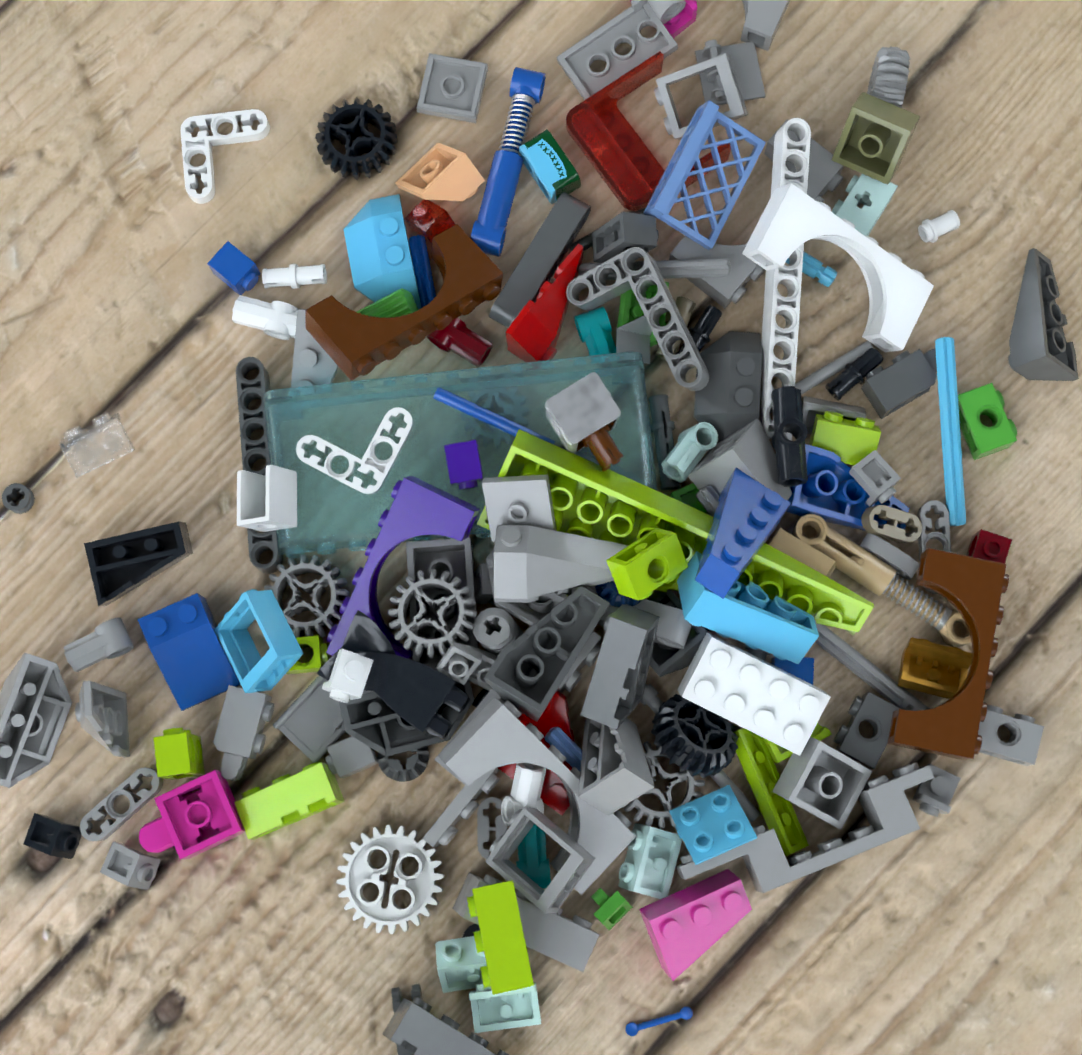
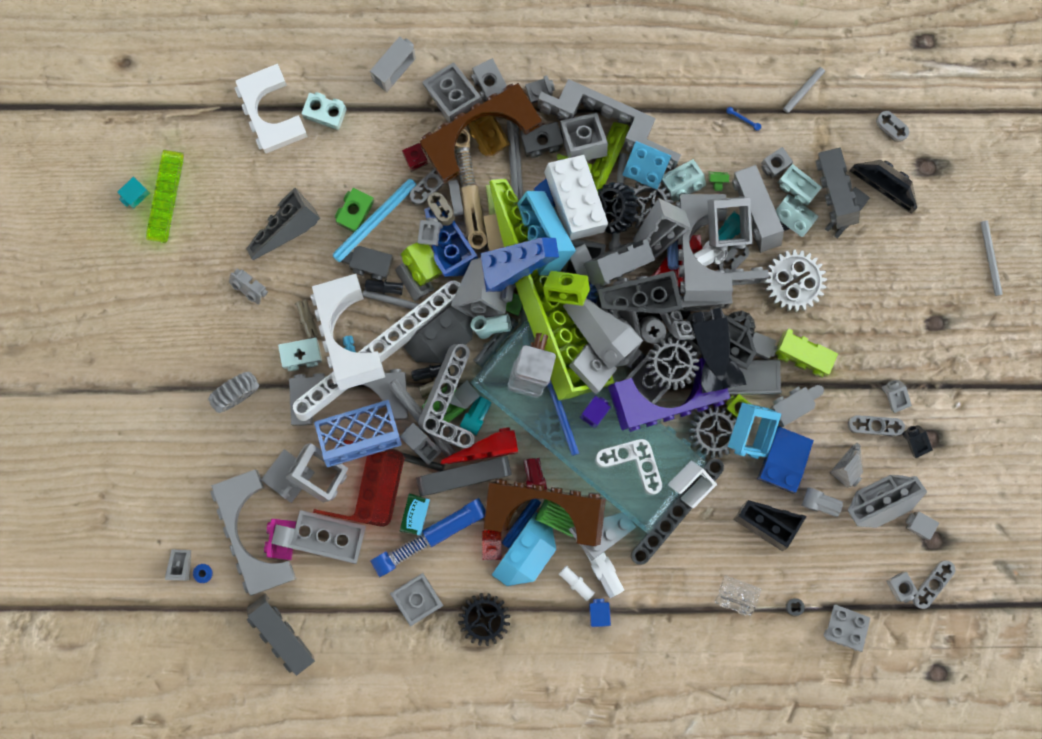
camera: 145 degrees left, 5 degrees up
dark pink brick [139,770,245,859] -> none
lime brick [153,728,205,780] -> none
white beam [180,109,270,204] -> none
white bracket [322,649,373,703] -> none
light nougat slope [395,143,485,201] -> none
lime wedge [467,880,534,995] -> none
wedge [639,869,752,981] -> none
black piece [771,386,808,487] -> none
olive brick [831,92,920,185] -> none
white pin [918,210,960,243] -> none
none -> light grey hinge [229,269,268,305]
none -> dark tan pin [295,299,319,339]
none -> light grey slope [422,62,483,123]
none -> light grey brick [761,147,793,178]

